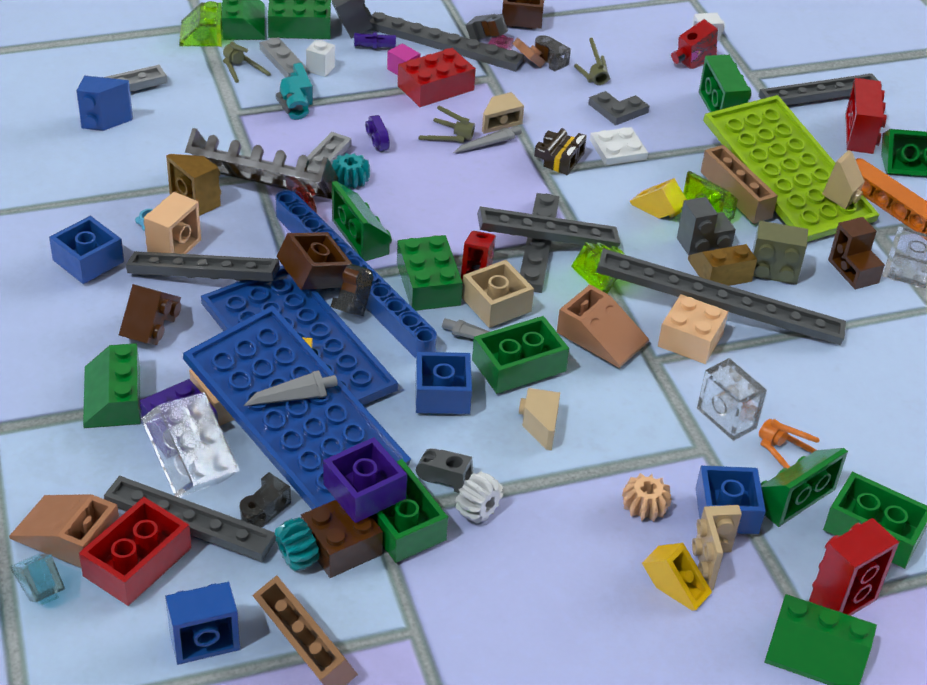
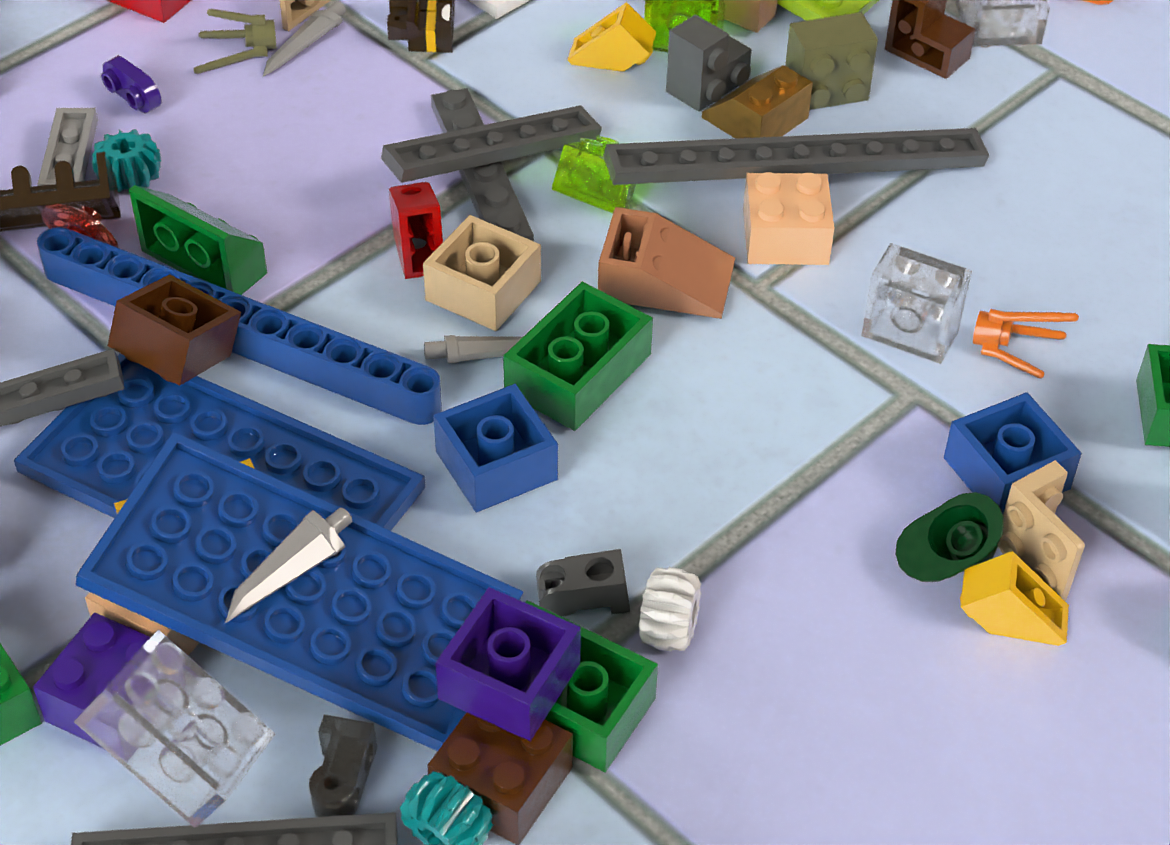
camera: 25 degrees left, 5 degrees up
clear smoke leg [330,264,373,316] -> none
green brick [397,235,463,311] -> none
tan slope [519,388,560,450] -> none
light nougat gear [622,473,672,522] -> none
green slope [761,448,848,527] -> none
none -> dark green piece [895,492,1004,582]

